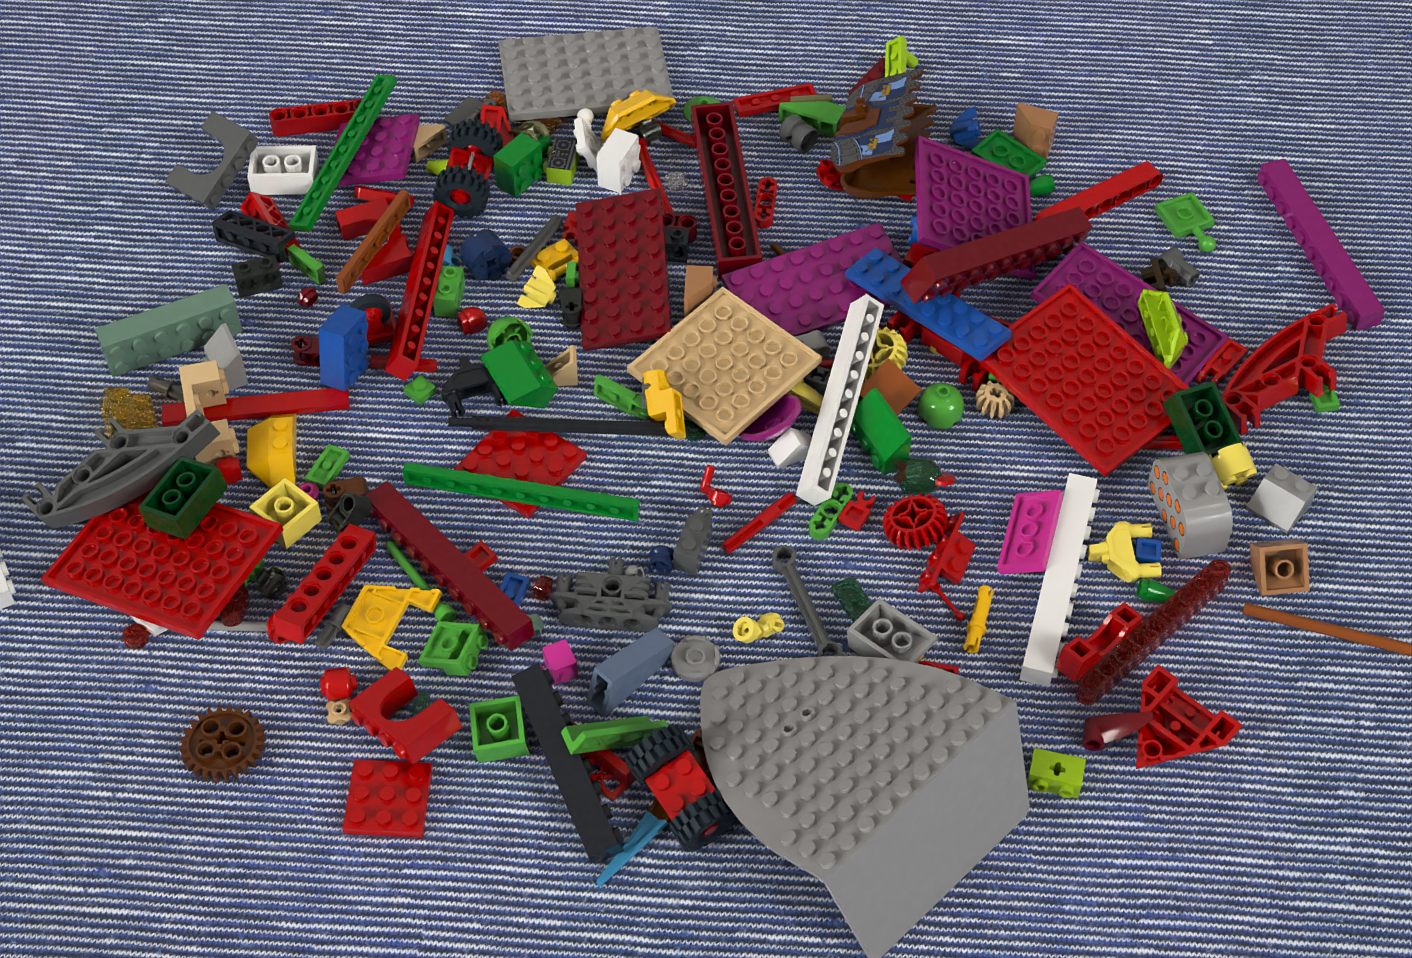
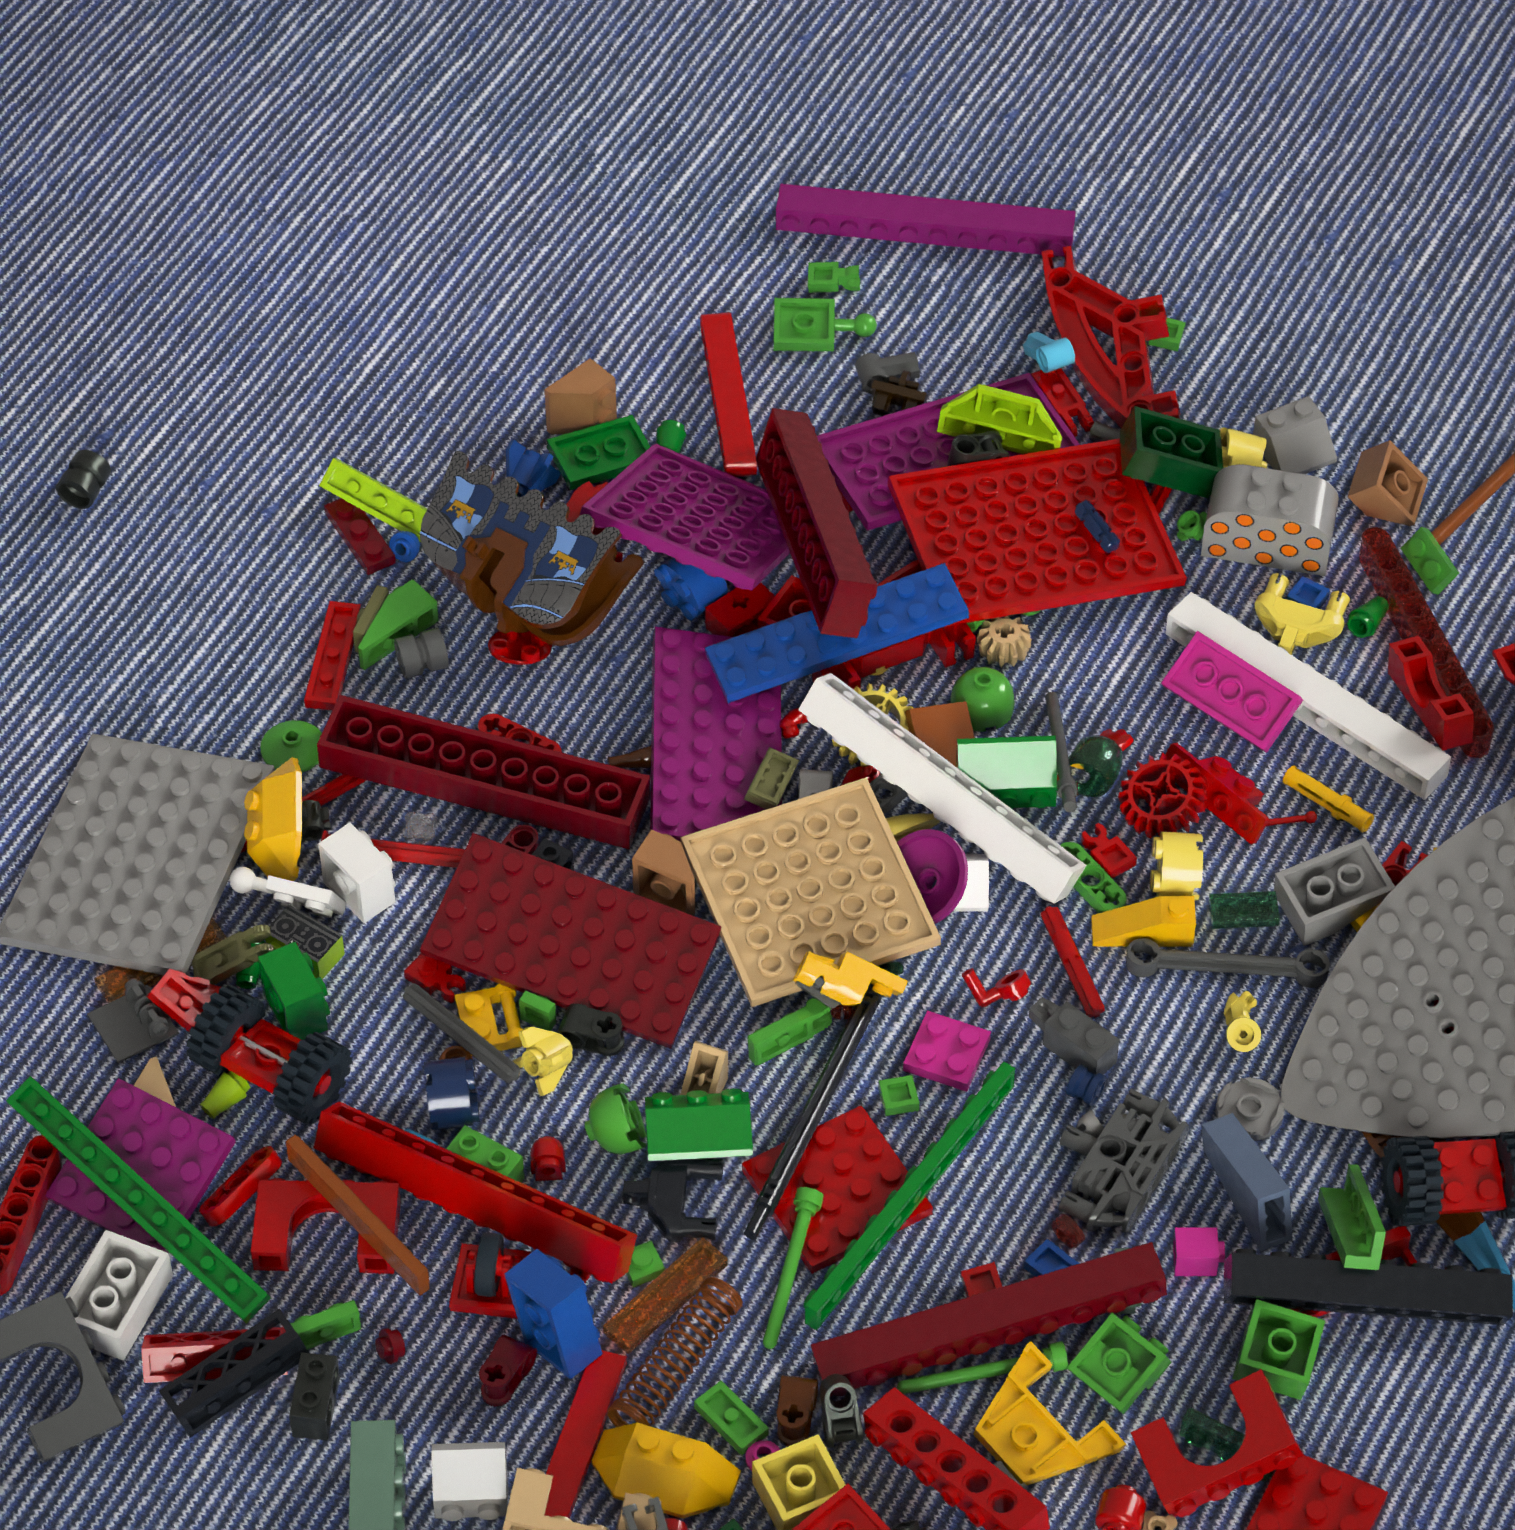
camera: 65 degrees left, 0 degrees up
none -> clear orange plate [603,1237,728,1354]
none -> dark orange piece [607,1277,742,1427]
none -> olive plate [744,747,799,810]
none -> bright green piece [763,1187,824,1349]
none -> bright green plate [808,262,860,293]
none -> bright green plate [878,1075,920,1116]
none -> dark pink plate [903,1011,991,1092]
none -> pearl dark grey piece [947,431,1010,466]
none -> medium azure piece [1023,332,1075,373]
none -> dark grey bar [1045,692,1078,812]
none -> dark blue axle [1075,500,1120,553]
none -> yellow slope [1091,896,1196,947]
none -> light yellow brick [1150,832,1203,900]
none -> bright green plate [1400,527,1459,595]

